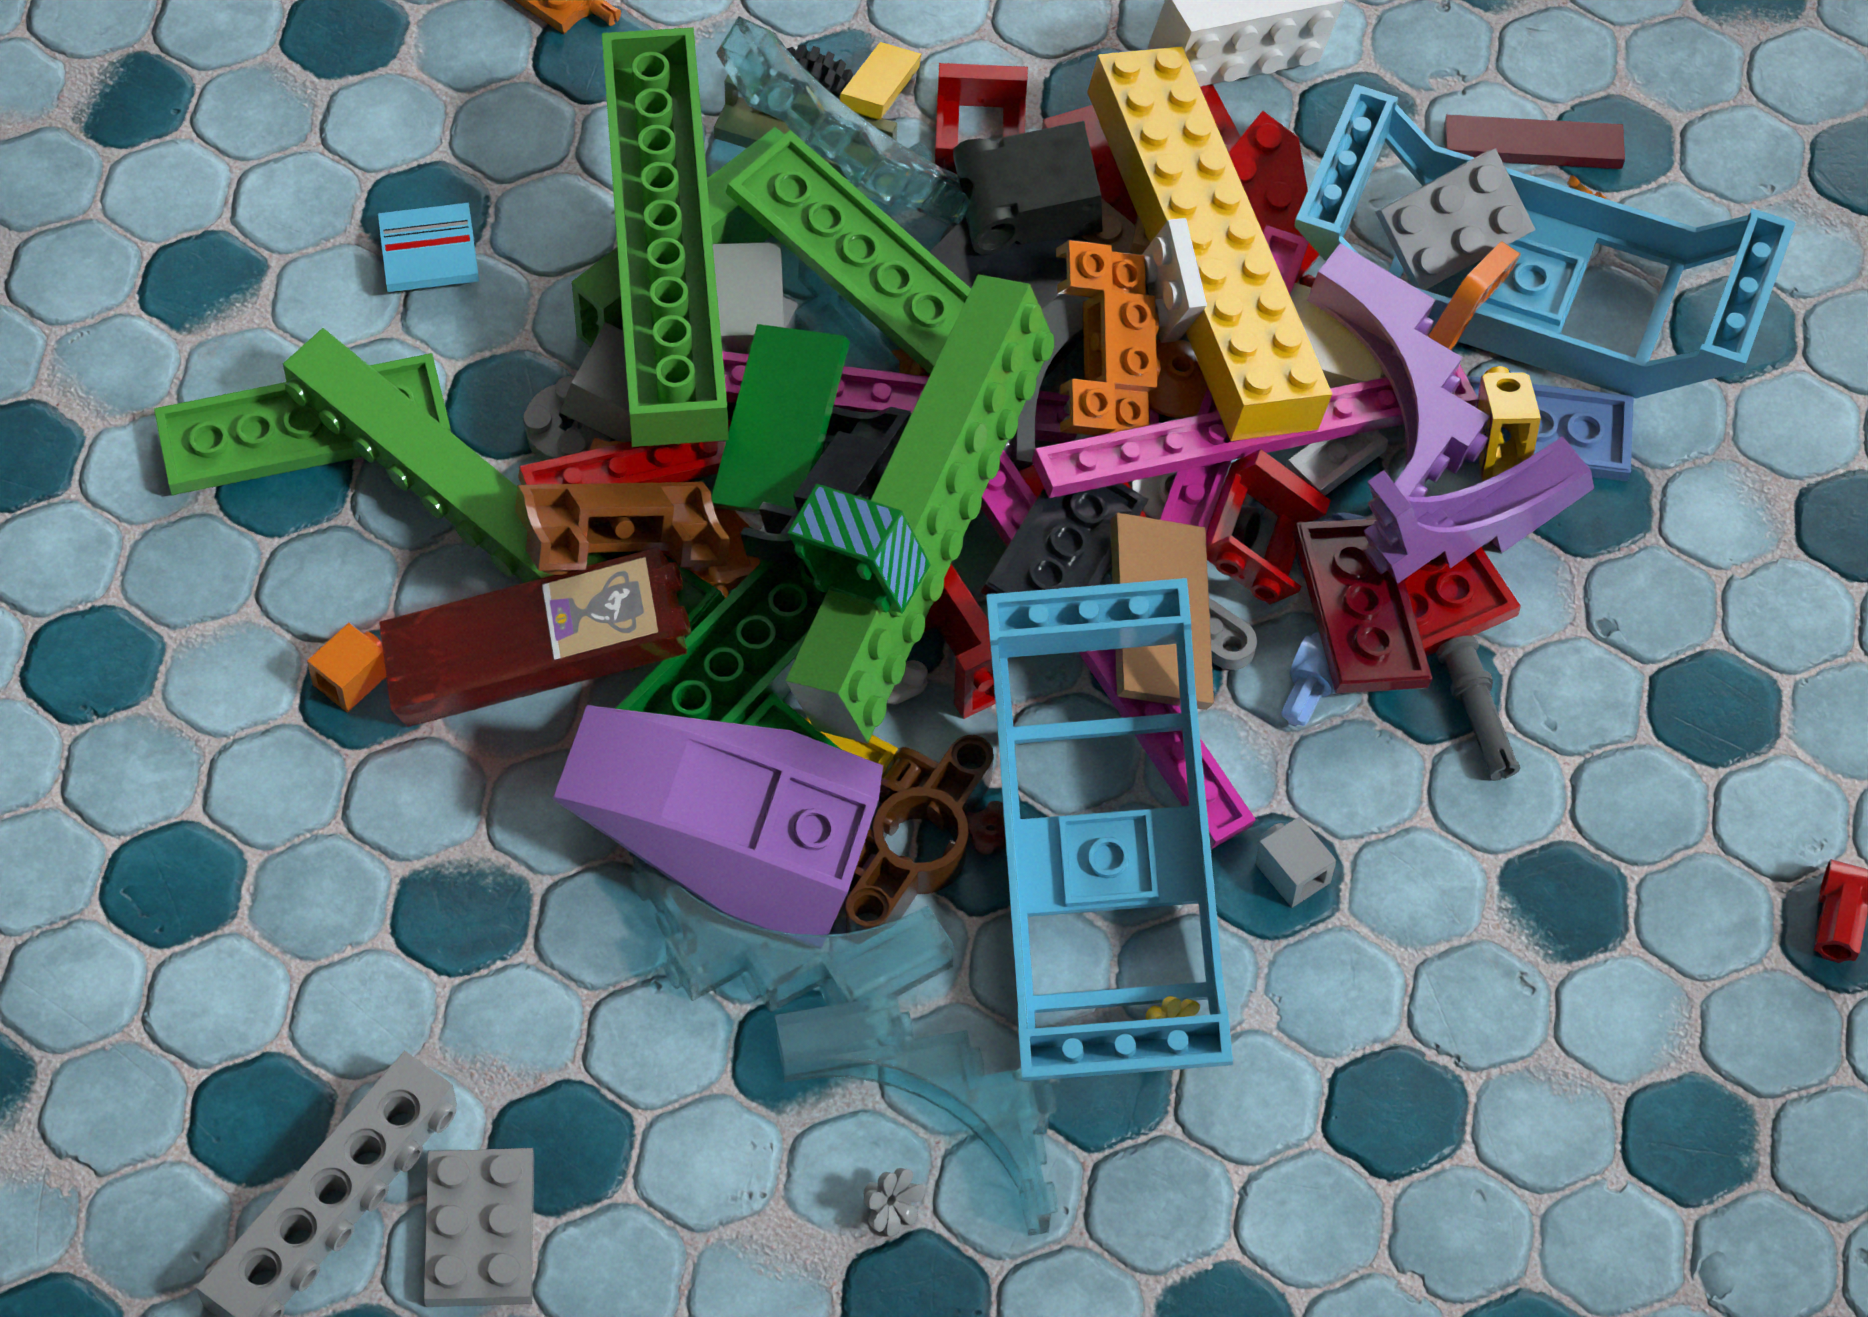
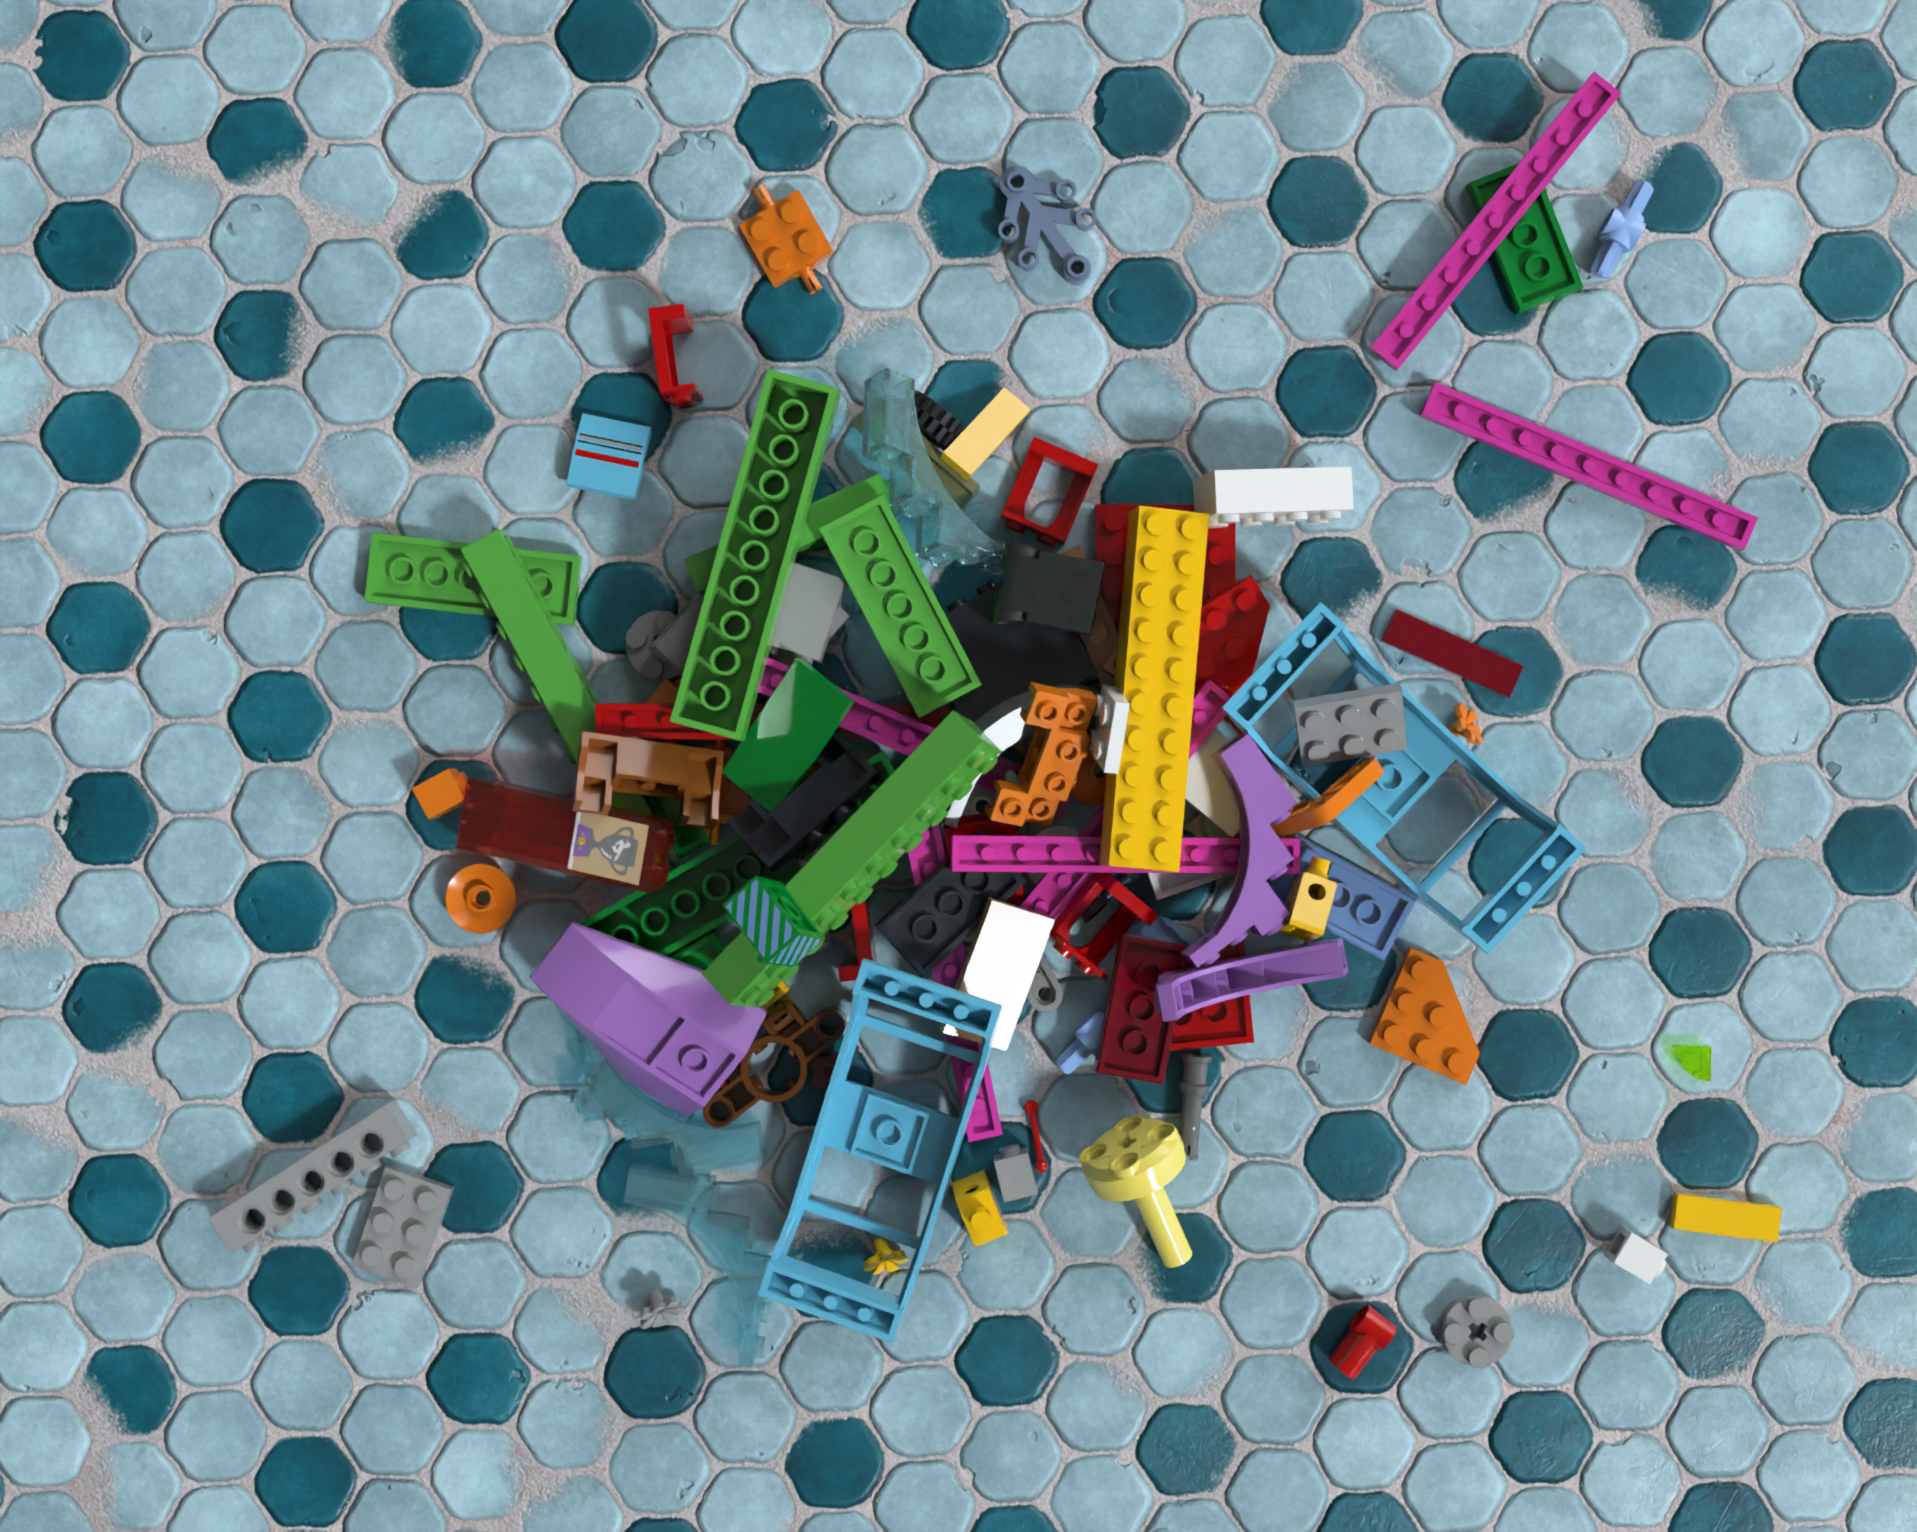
camera: 20 degrees right, 30 degrees up
none -> orange dish [445,864,516,934]
none -> red panel [648,303,704,409]
none -> yellow torso [952,1169,1010,1247]
none -> red hinge [1024,1100,1048,1173]
none -> light yellow piece [1079,1115,1192,1268]
none -> orange plate [1368,947,1480,1085]

